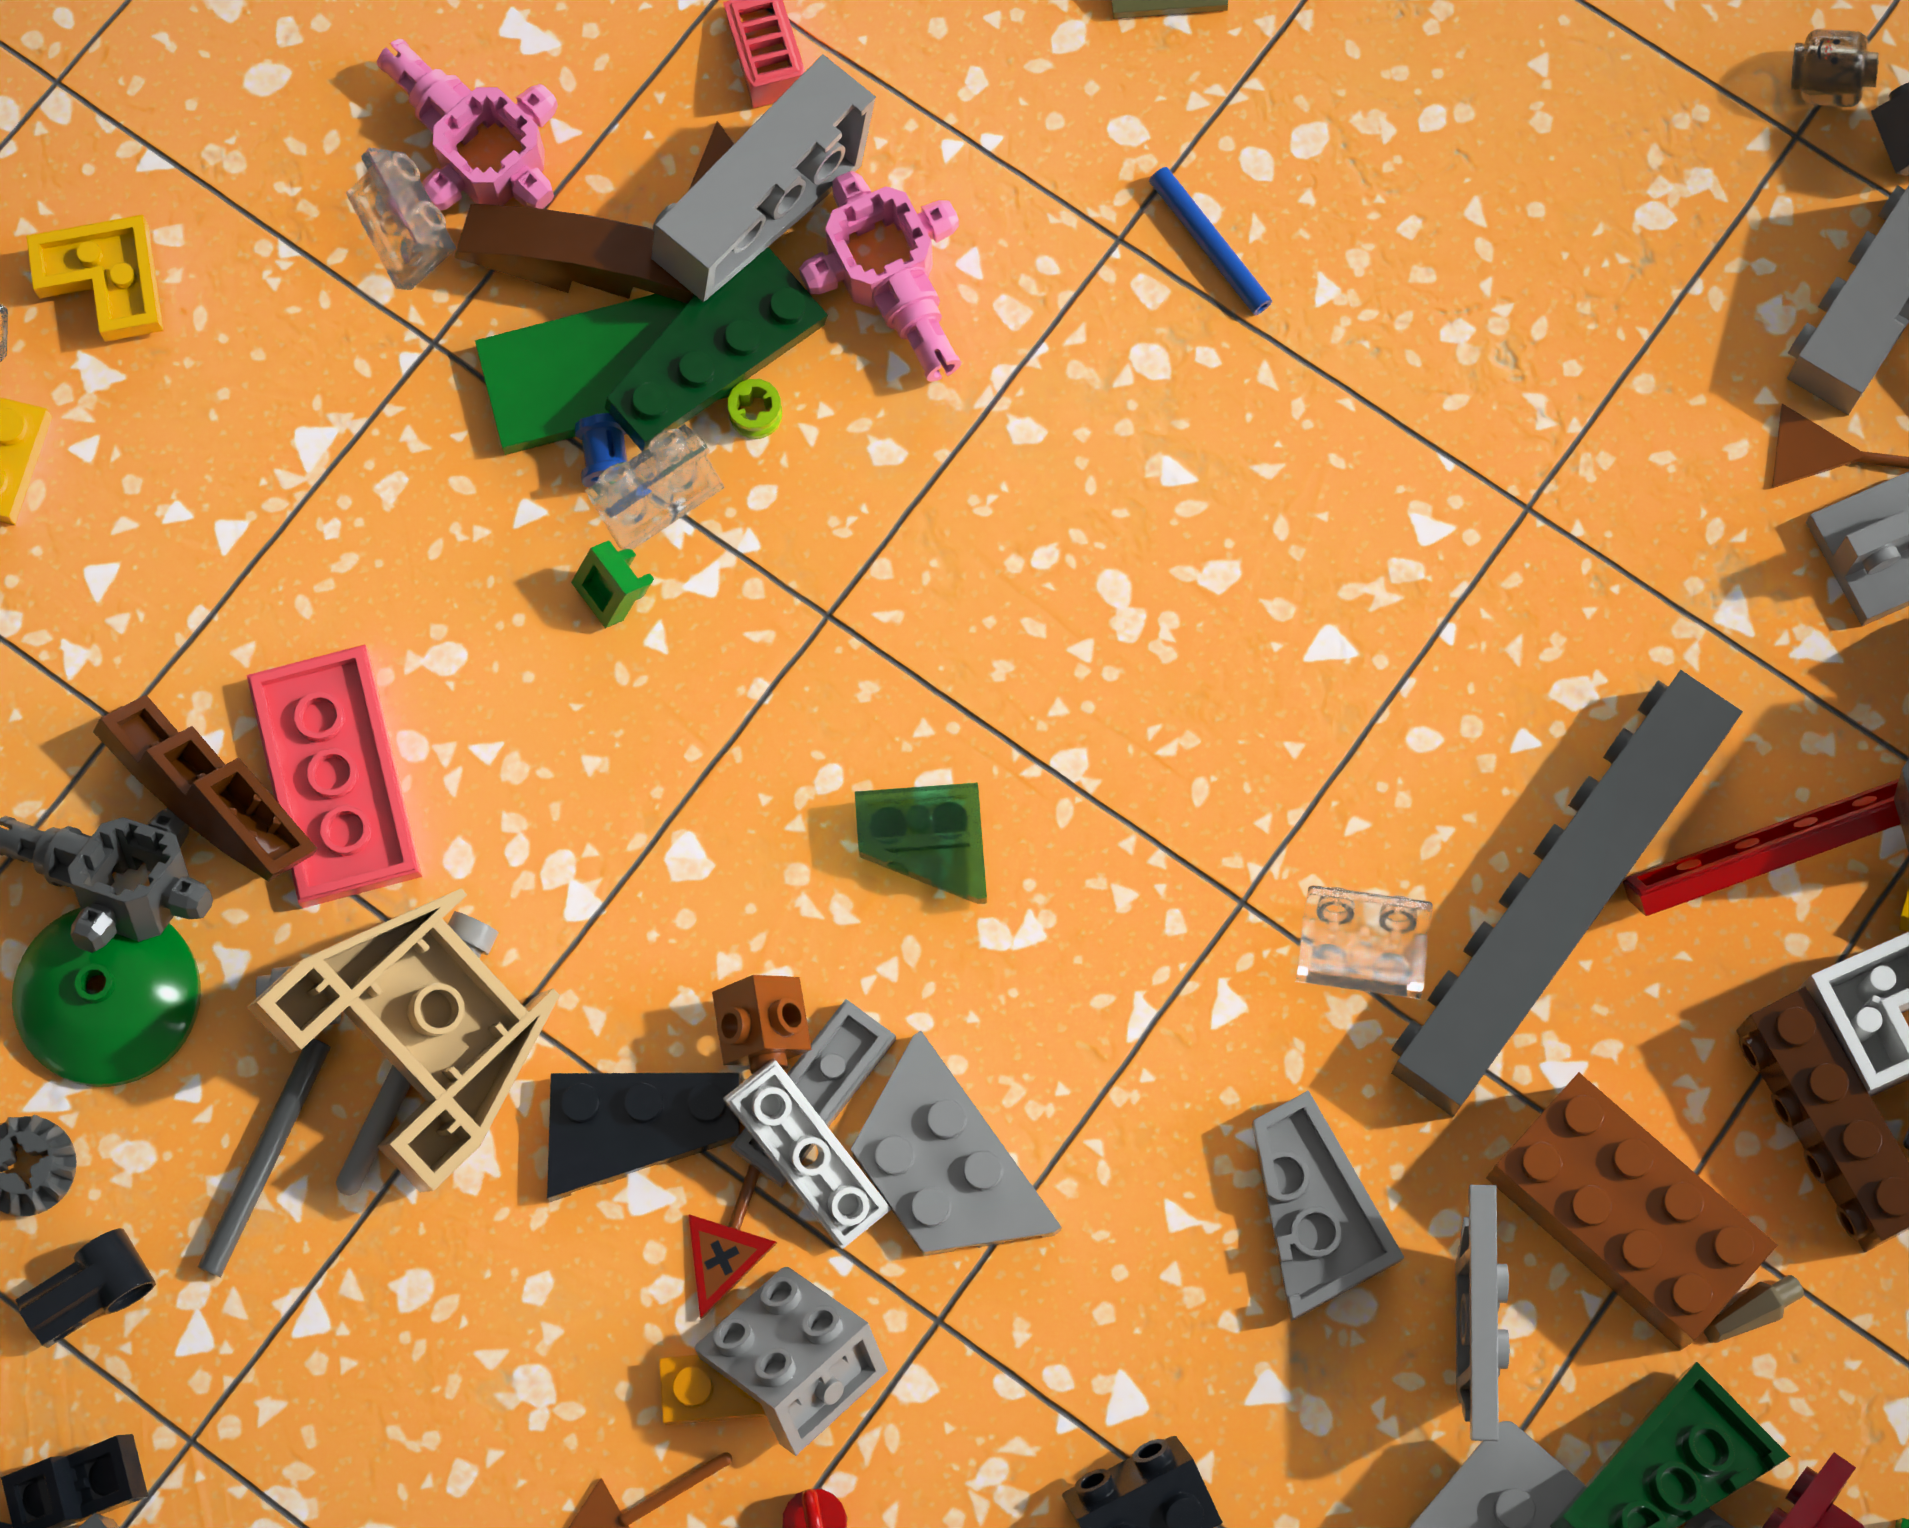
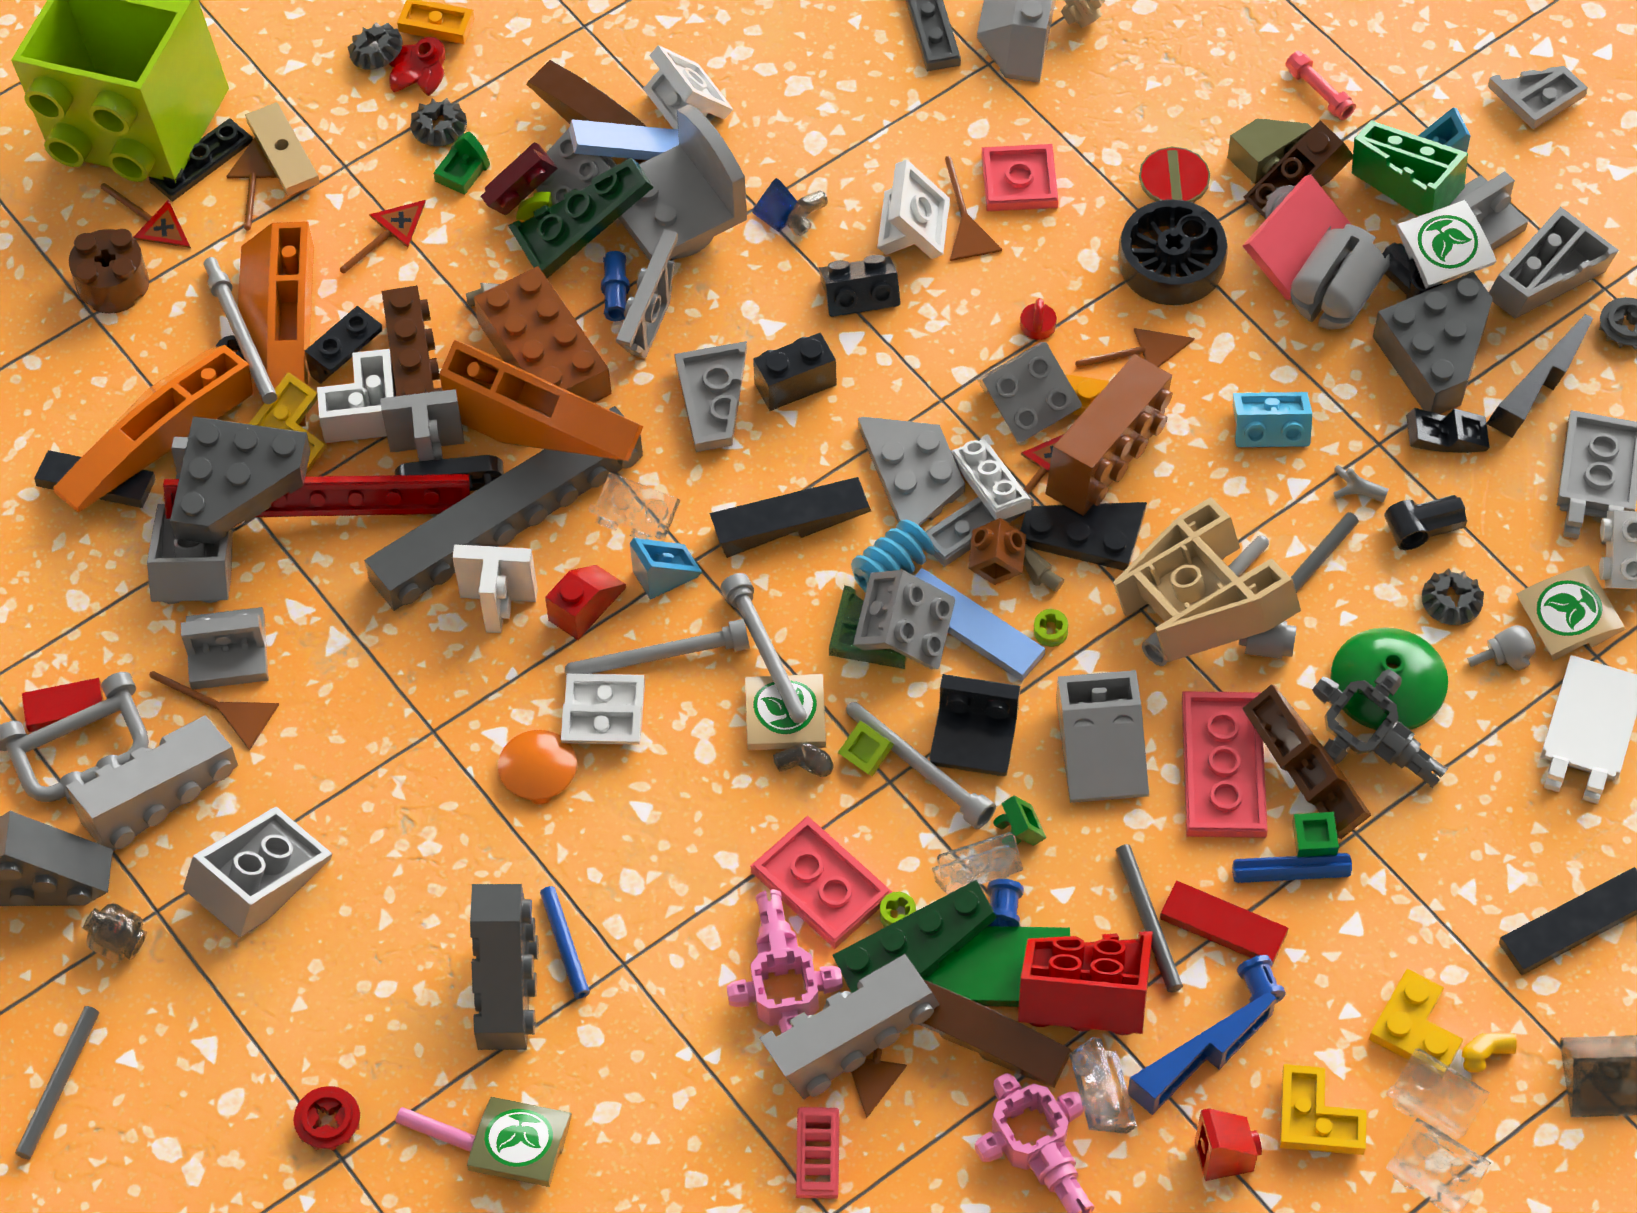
camera: 165 degrees left, 15 degrees down
none -> light grey slope [183,806,333,937]
none -> light grey bracket [380,389,465,461]
none -> black beam [395,455,504,491]
none -> orange wedge [439,340,644,461]
none -> white bracket [453,545,538,633]
none -> dark grey brick [470,884,539,1050]
none -> orange dish [498,730,577,804]
none -> lime tile [516,192,553,221]
none -> red slope [545,565,626,640]
none -> white slope [561,673,645,745]
none -> light grey piece [565,619,750,674]
none -> blue pin [601,251,630,322]
none -> dark azure slope [629,538,702,600]
none -> black slope [709,477,871,558]
none -> light grey piece [720,573,807,724]
none -> slope [745,674,826,750]
none -> coral tile [750,815,892,949]
none -> black brick [753,332,837,411]
none -> clear smoke arm [773,742,834,777]
none -> lime tile [838,721,895,777]
none -> light grey piece [846,702,996,829]
none -> medium azure piece [851,519,935,593]
none -> light grey bracket [853,570,955,669]
none -> light blue tile [915,568,1045,681]
none -> black bracket [929,674,1020,776]
none -> red wedge [1018,931,1153,1035]
none -> dark tan bar [1023,544,1064,592]
none -> lime bush [1034,609,1068,647]
none -> dark orange brick [1045,354,1173,516]
none -> light grey slope [1056,670,1149,803]
none -> dark grey bar [1115,844,1183,992]
none -> blue slope [1127,991,1276,1115]
none -> red tile [1160,880,1289,966]
none -> red slope [1194,1108,1262,1181]
none -> medium azure bracket [1232,392,1312,447]
none -> blue axle [1232,853,1352,883]
none -> blue bush [1236,955,1286,1004]
none -> green tile [1292,812,1339,857]
none -> light grey bar [1334,465,1389,502]

